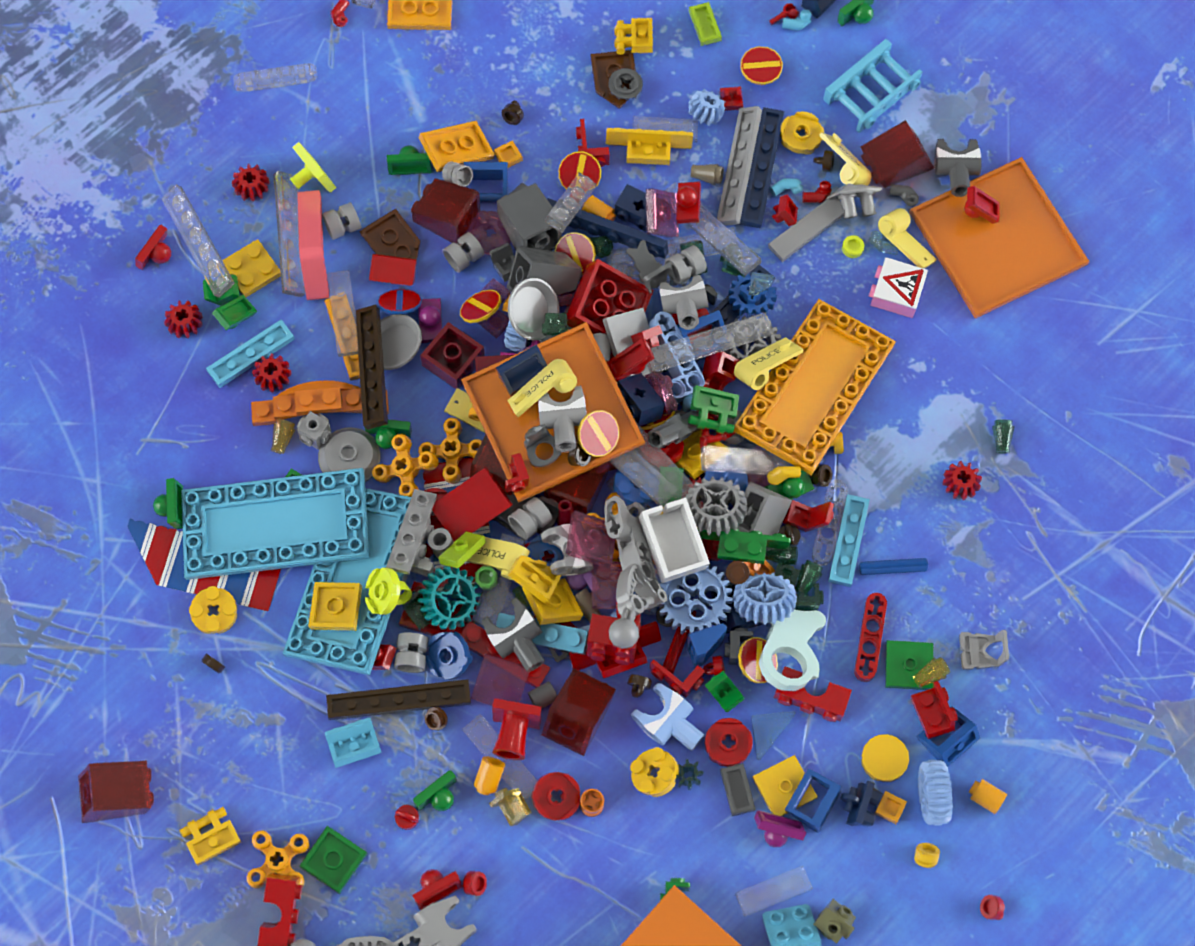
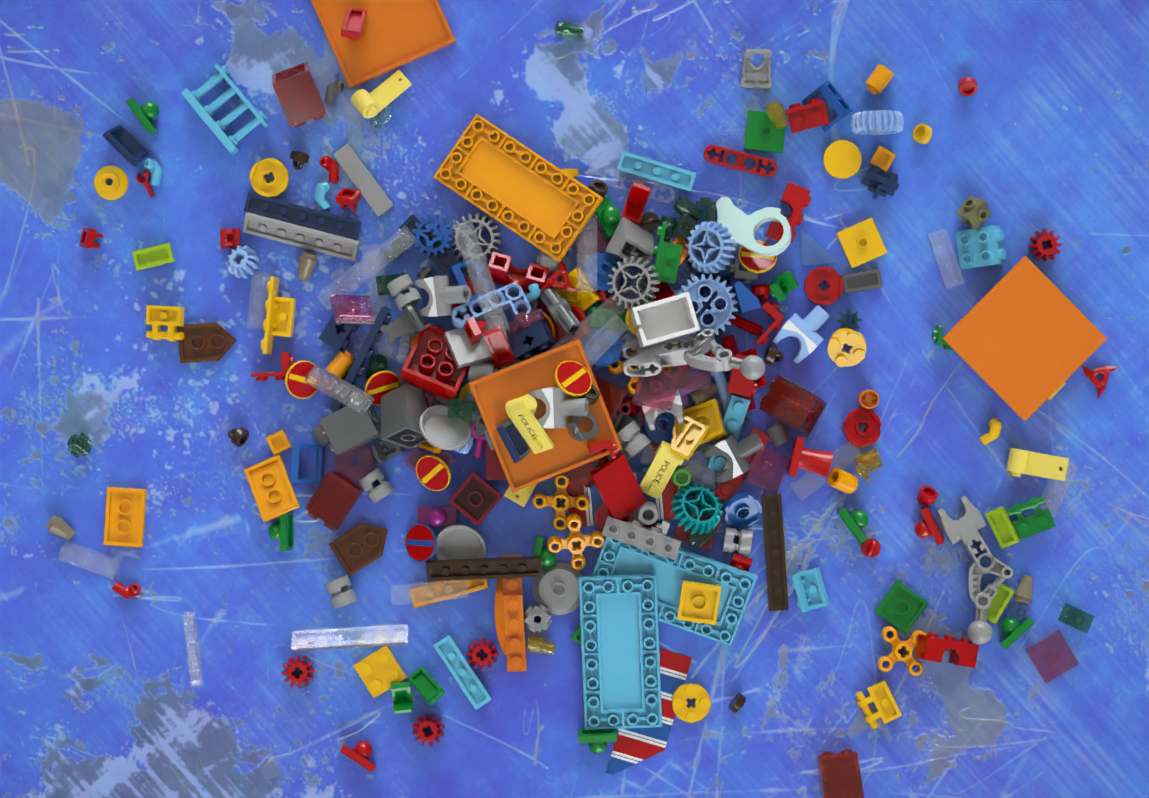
camera: 85 degrees left, 20 degrees up
clear plate [161,185,235,298] -> none
neon yellow tile [290,142,337,193] -> none
coral beam [298,190,329,300] -> none
neon yellow tile [365,567,412,615] -> none
red slope [369,254,417,286] -> none
reddish brown plate [425,707,448,730] -> none
lime plate [438,532,486,569] -> none
light grey wheel [442,161,473,187] -> none
dark grey gear [608,68,643,101] -> none
red tile [676,181,701,224] -> none
green plate [688,385,739,434] -> none
reddish brown plate [726,561,750,584] -> none
light yellow door [734,337,803,391] -> none
red piece [740,46,783,85] -> none
clear light blue tile [749,272,774,295] -> none
magenta tile [754,811,806,848] -> none
yellow arm [767,466,801,485] -> none
blue tile [784,769,842,833] -> none
light yellow door [819,132,872,186] -> none
light grey connector [827,183,882,219] -> none
neon yellow tile [842,235,865,258] -> none
blue axle [859,558,928,575] -> none
piece [869,257,928,318] -> none
dark grey connector [934,139,981,197] -> none
red gear [942,461,982,500] -> none

